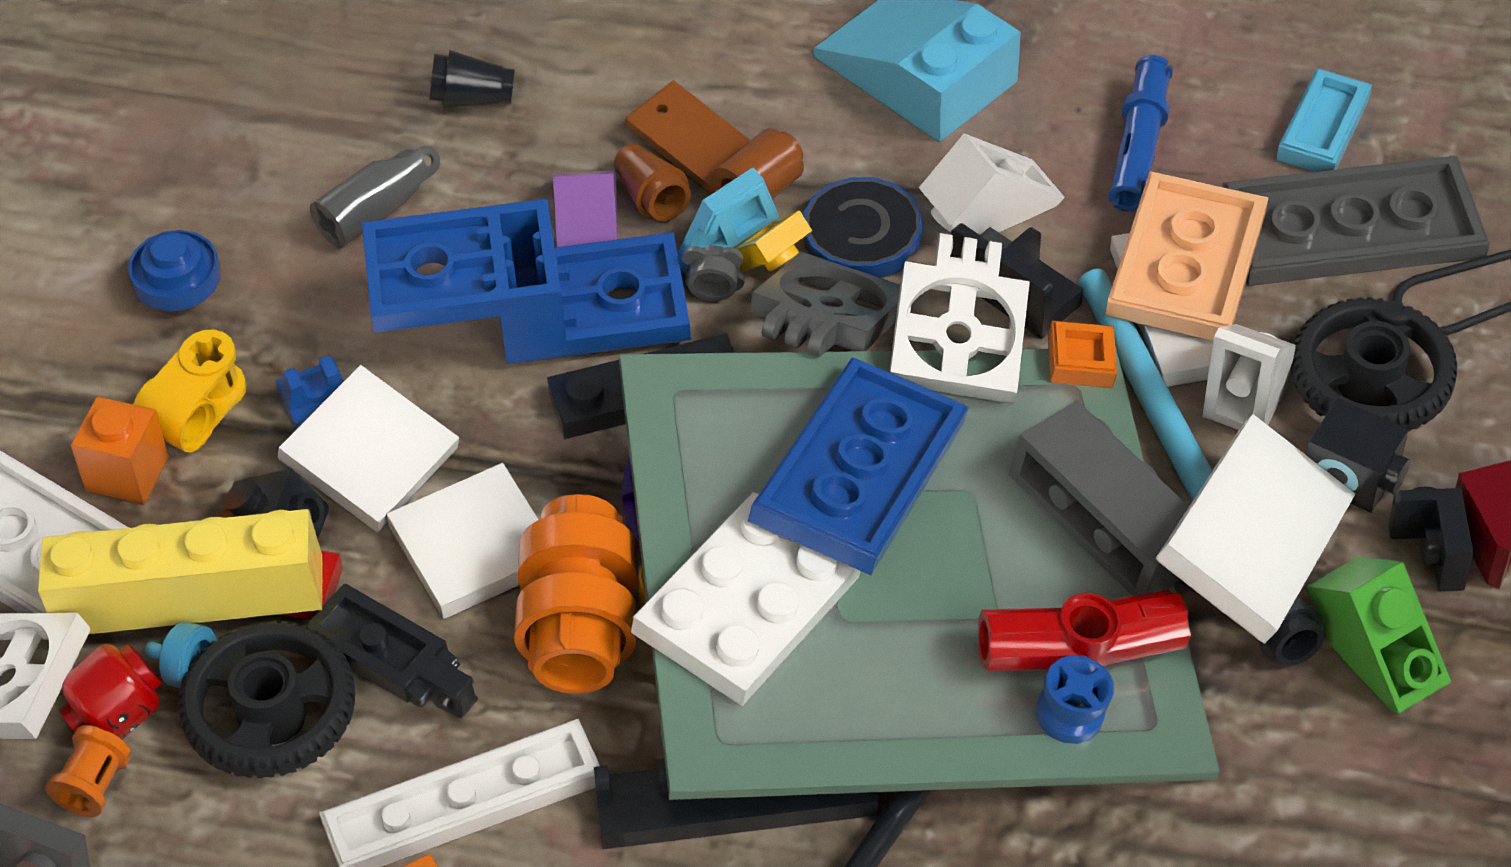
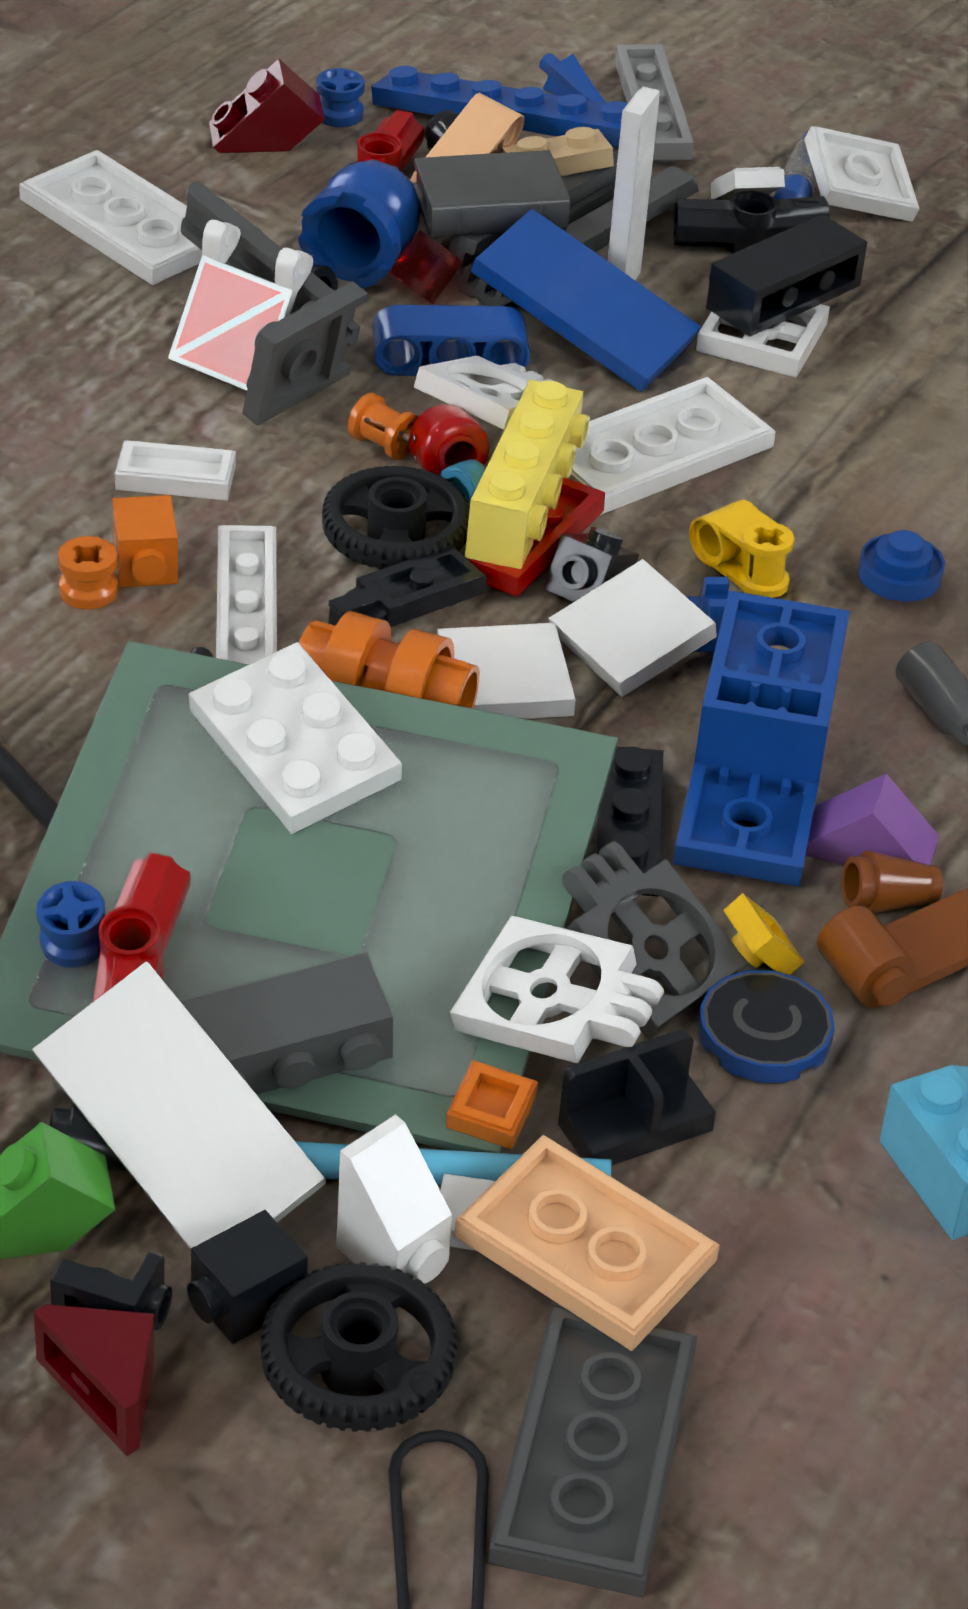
camera: 105 degrees right, 10 degrees down
orange brick [71,397,169,505] -> none
medium azure tile [678,167,779,275] -> none
dark grey plate [682,245,745,301] -> none
blue tile [748,357,969,575] -> none
white slope [919,133,1065,235] -> none
blue pin [1108,55,1173,212] -> none
medium azure tile [1276,68,1372,172] -> none

